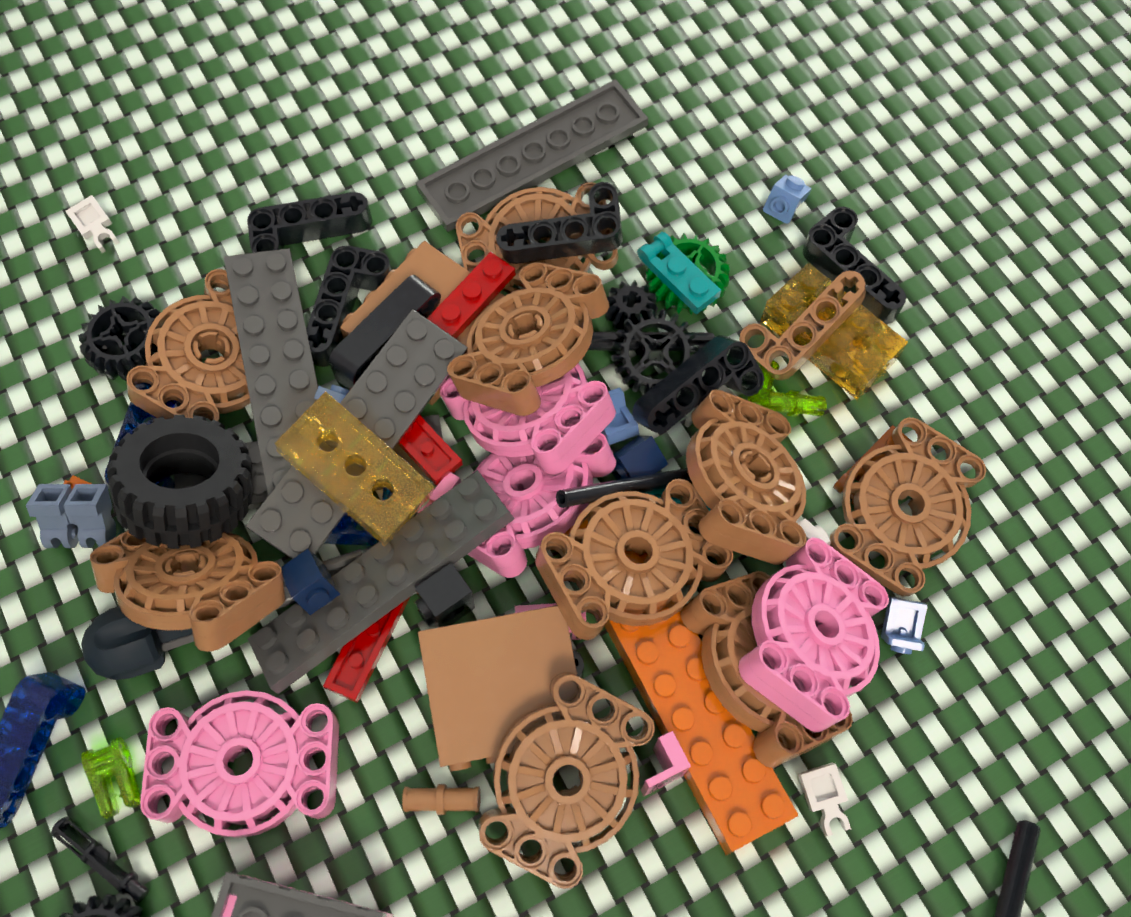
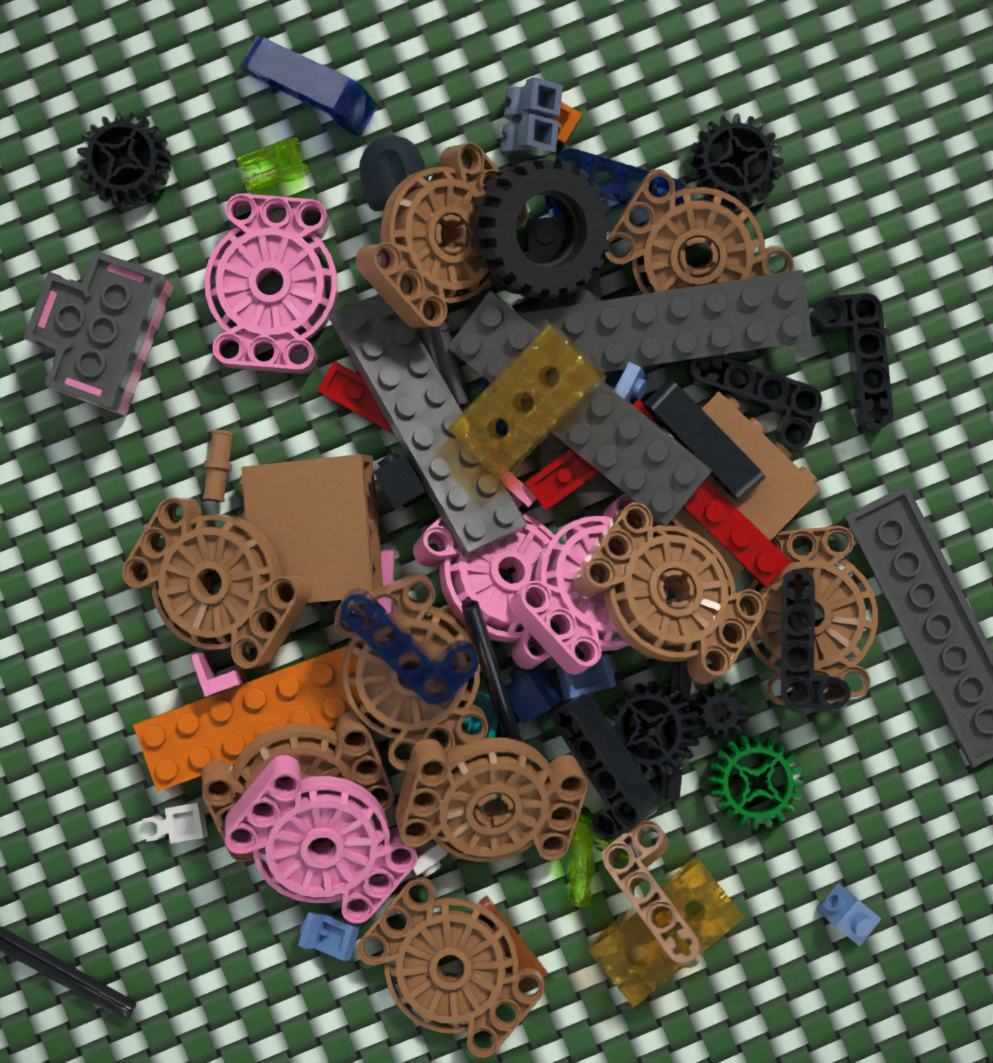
camera: 95 degrees right, 20 degrees up
black piece [51,817,149,903] -> none
white plate [65,195,120,253] -> none
dark blue brick [281,548,340,615] -> none
teal plate [637,232,721,315] -> none
black beam [803,207,906,325] -> none
none -> clear blue beam [340,588,479,705]

